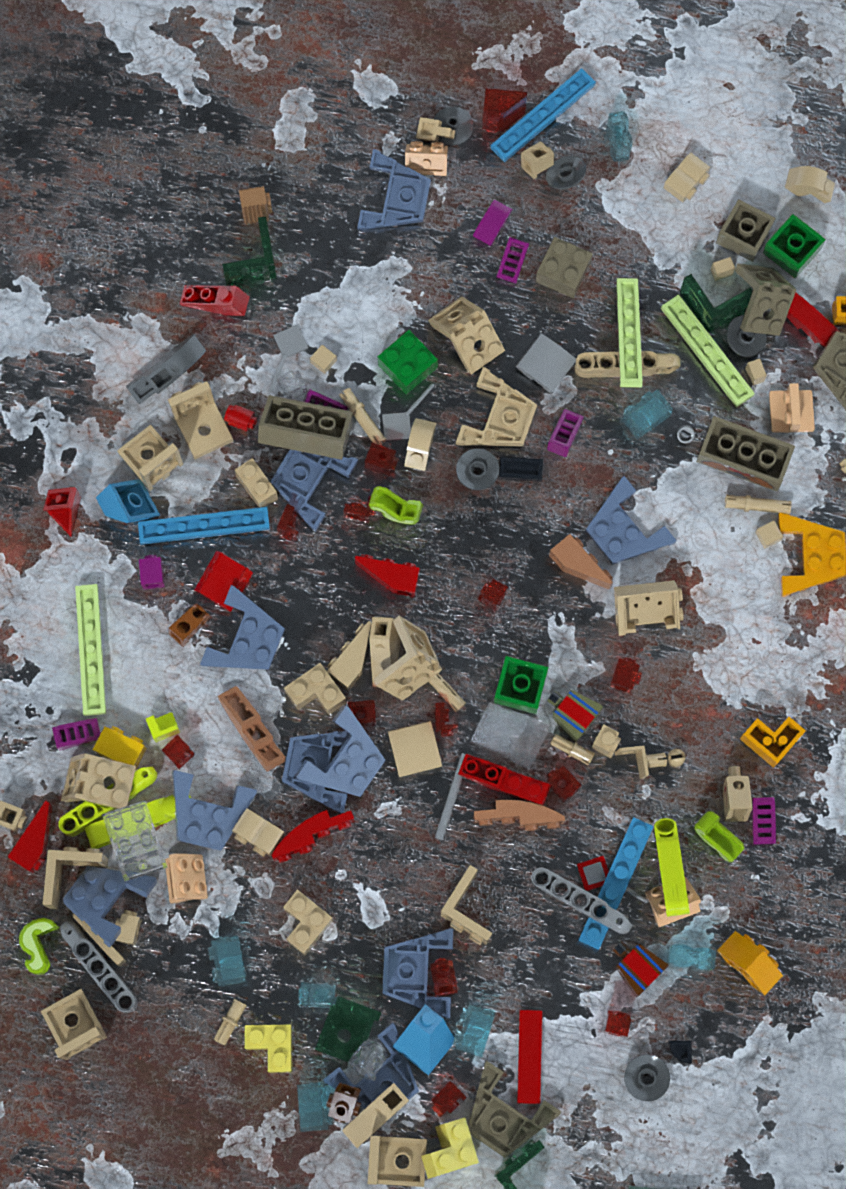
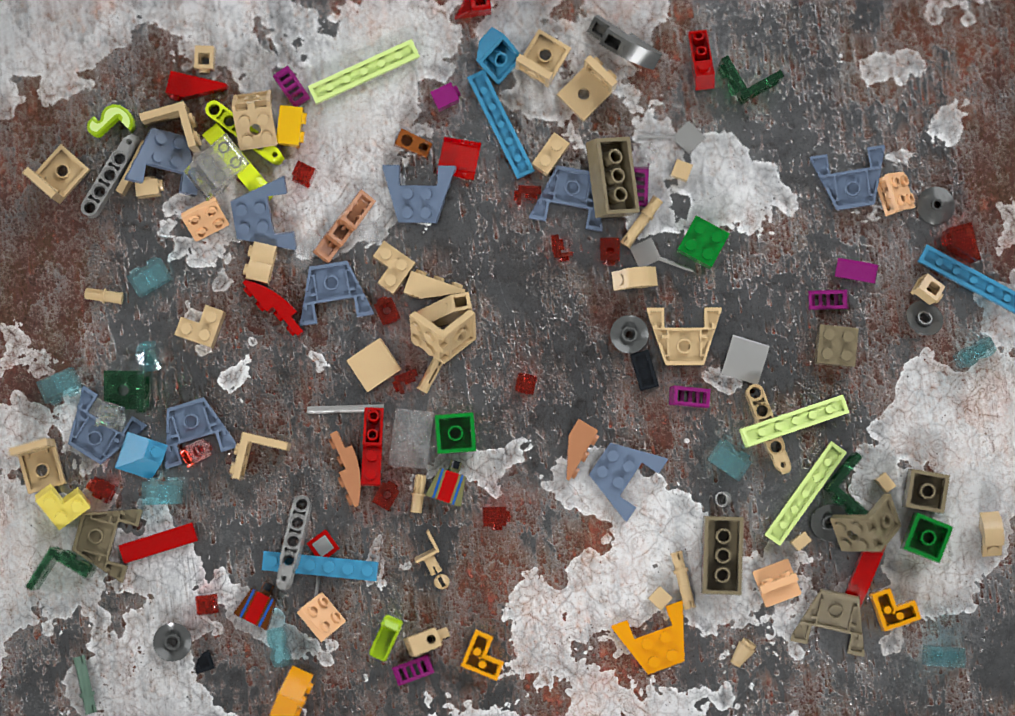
camera: 70 degrees right, 10 degrees up
neon yellow panel [146,712,180,743] -> none
red brick [224,405,258,432] -> none
medium nougat brick [239,186,273,225] -> none
light yellow brick [245,1025,292,1073] -> none
sand blue wing [294,705,385,797] -> none
brick [326,1082,361,1123] -> none
tan slope [342,1083,409,1148] -> none
red slope [355,554,420,598] -> none
lime animal [369,486,423,525] -> none
tan plate [416,117,456,142] -> none
tan bracket [428,297,505,375] -> none
tan brick [592,725,621,759] -> none
tan piece [614,580,683,636] -> none
neon yellow piece [654,818,690,917] -> none
tan brick [663,152,710,203] -> none

